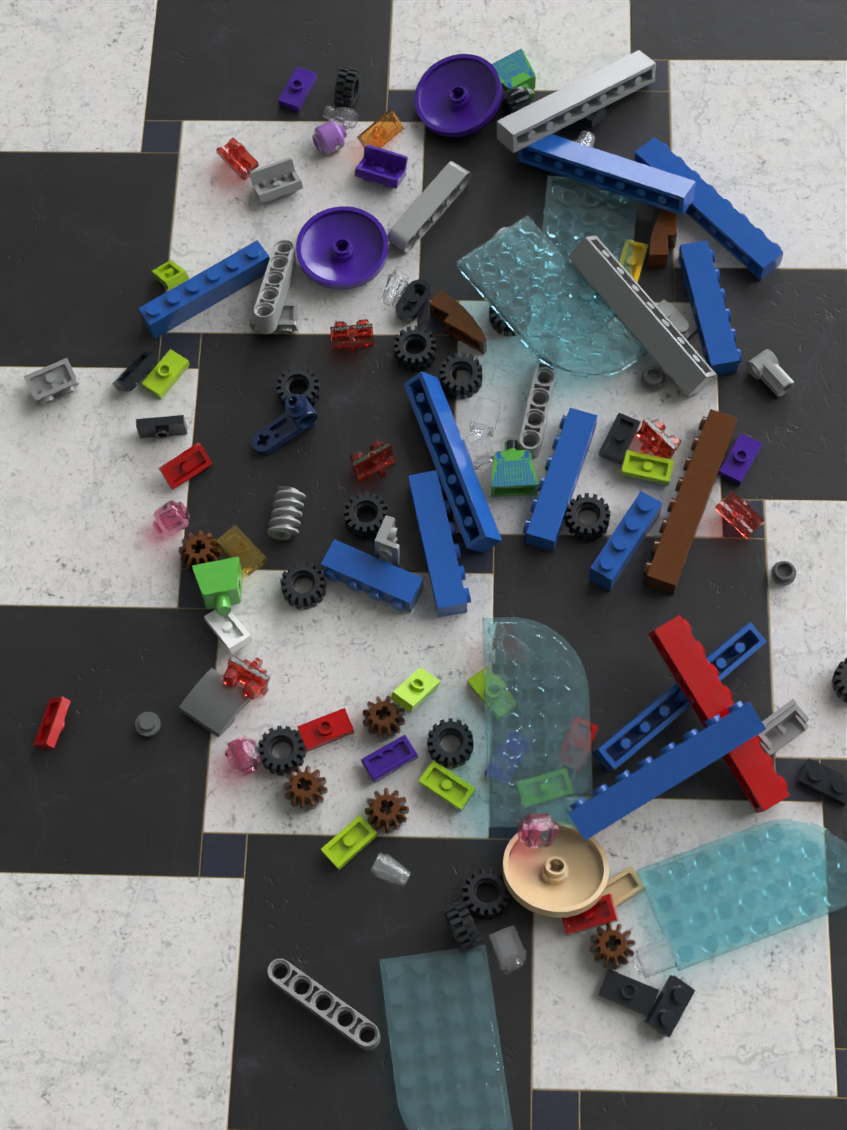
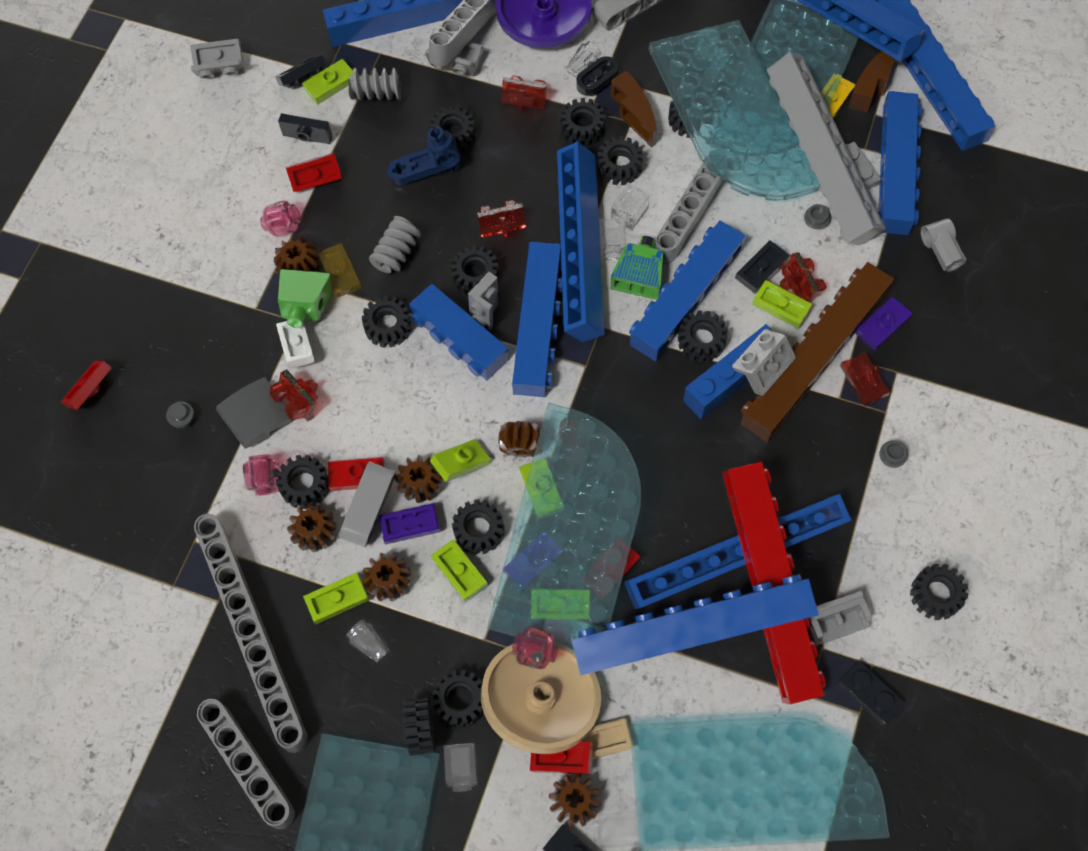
camera: 15 degrees right, 0 degrees up
none -> light grey beam [194,514,308,753]
none -> light grey beam [339,462,396,548]
none -> light grey piece [349,68,401,100]
none -> reddish brown gear [498,421,545,458]
none -> light grey bracket [732,329,796,396]

